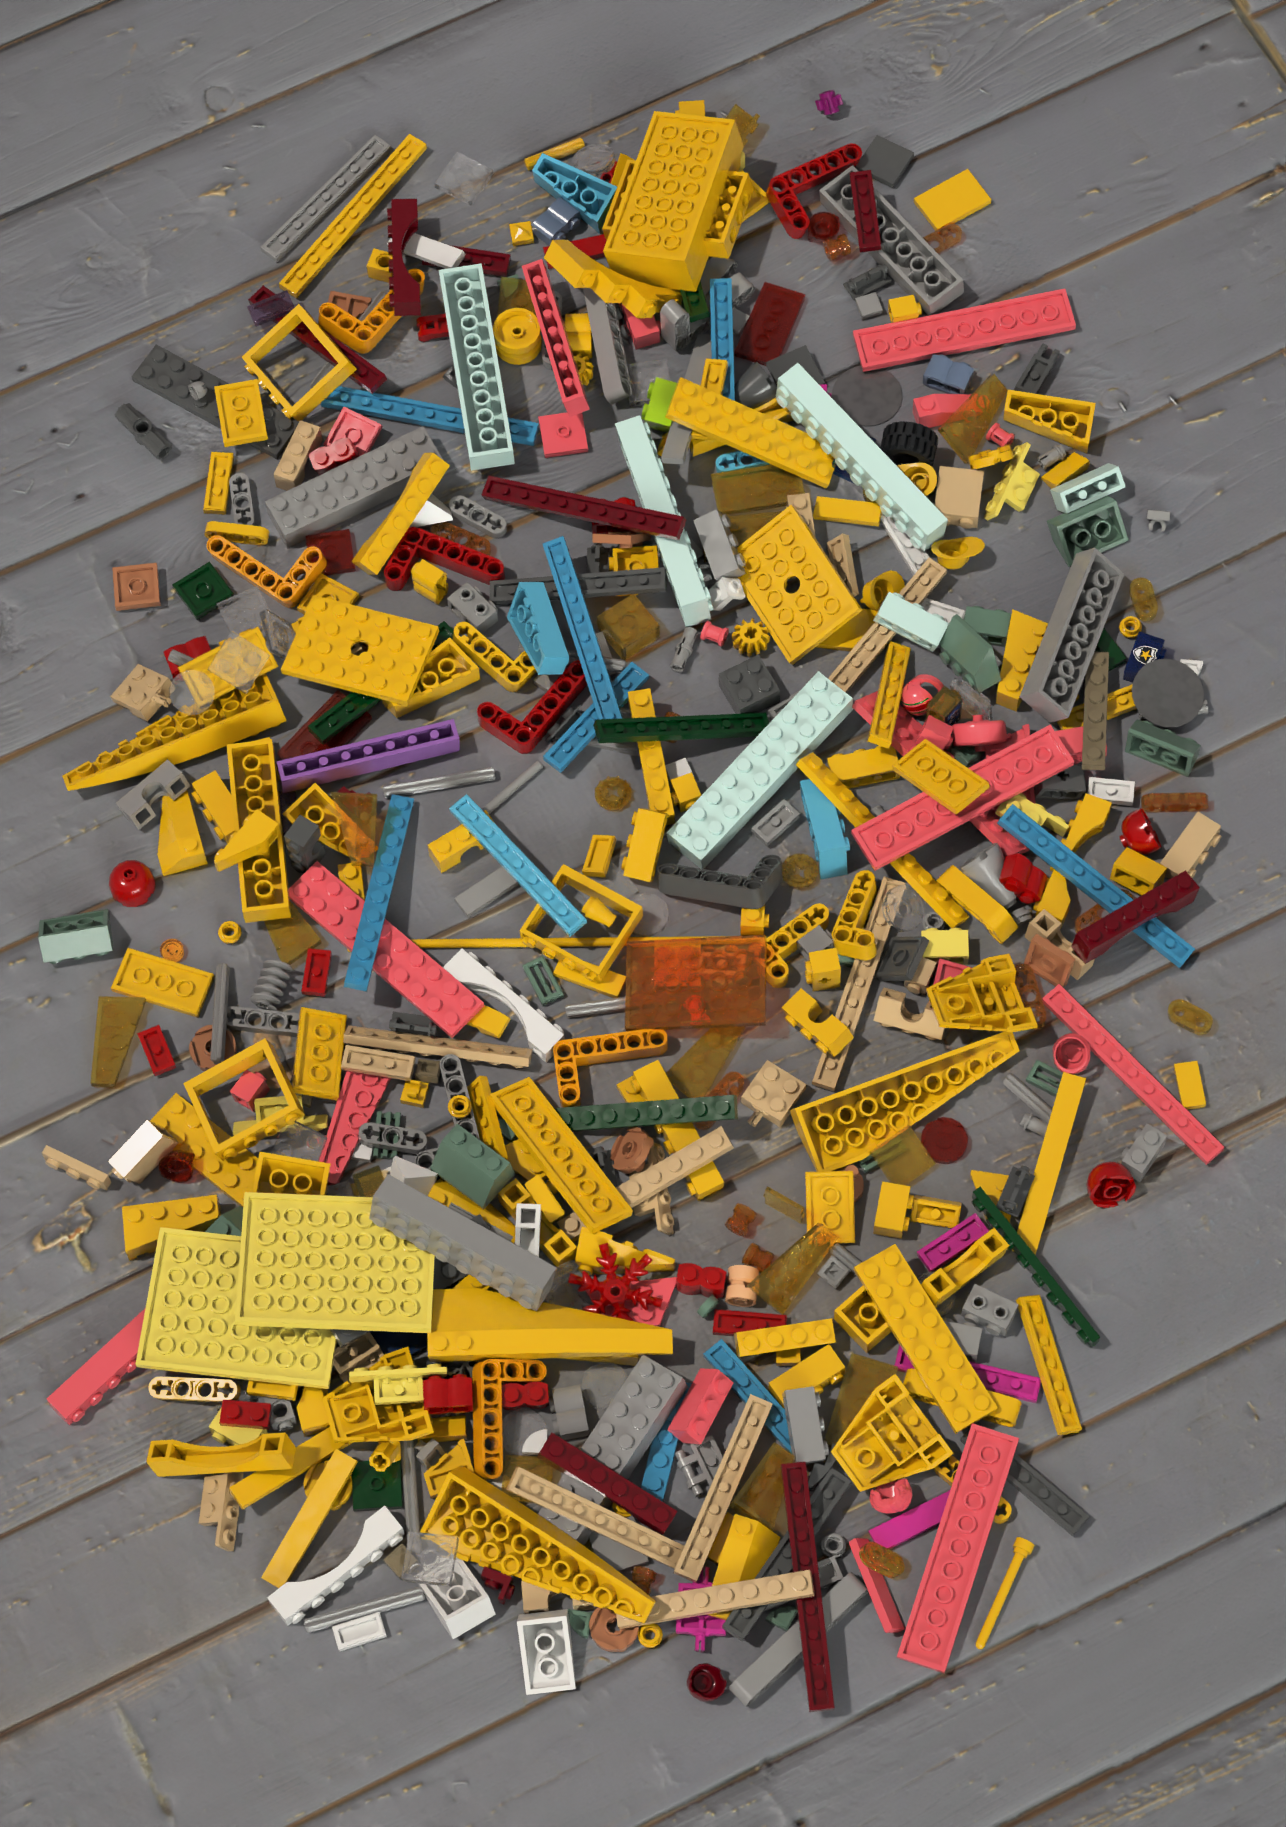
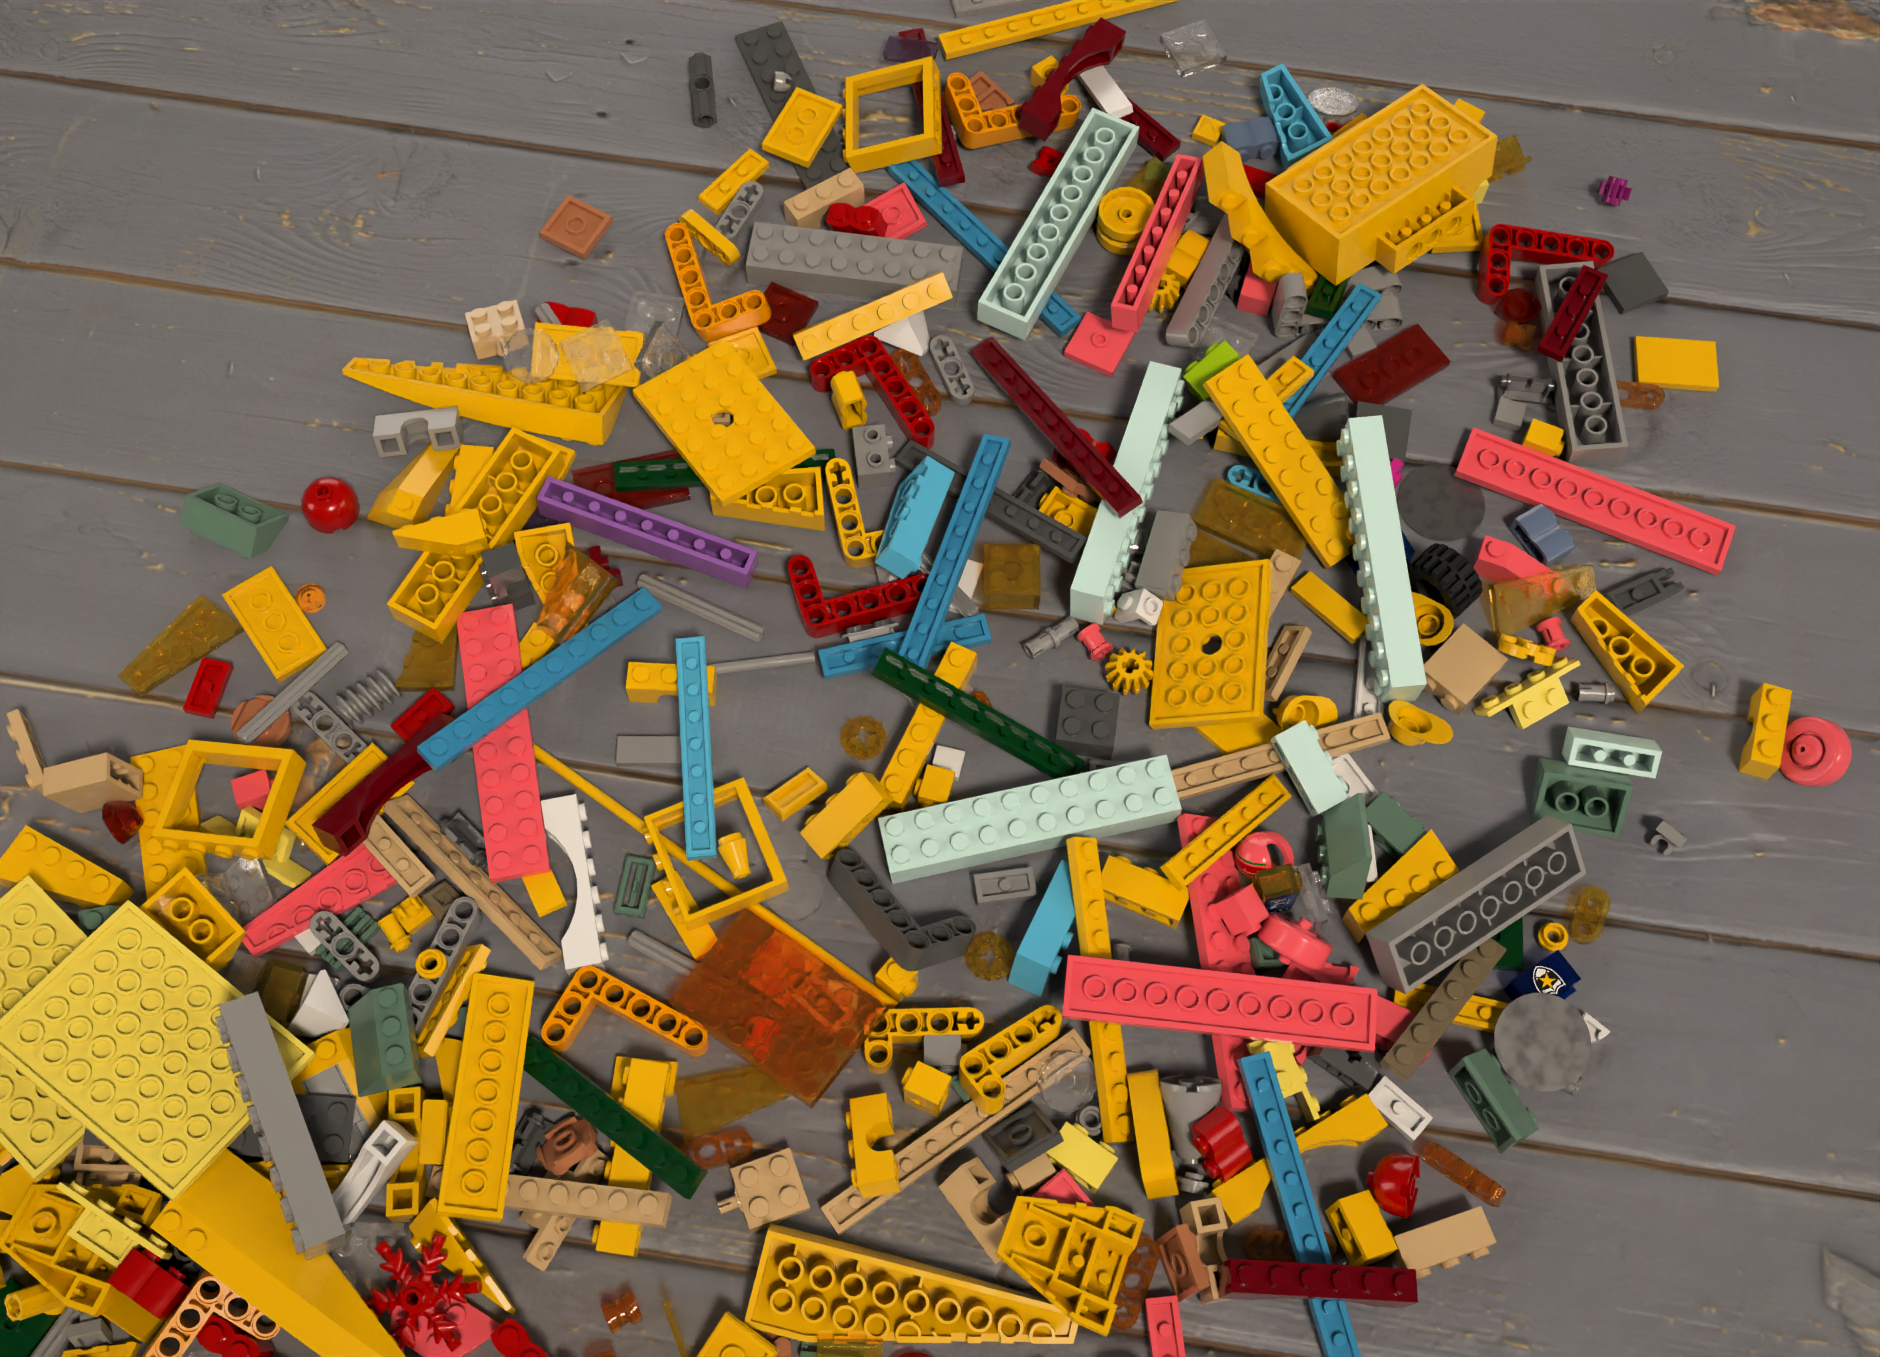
camera: 30 degrees right, 0 degrees up
dark green plate [172,561,234,620] -> none
yellow plate [218,921,242,944] -> none
yellow axle [524,138,585,170] -> none
yellow tile [892,739,990,815] -> none
yellow slope [1041,452,1090,489] -> none
none -> dark red arch [312,712,462,857]
none -> yellow pin [377,913,412,954]
none -> yellow arch [1739,683,1792,780]
none -> coral wheel [1779,716,1852,787]

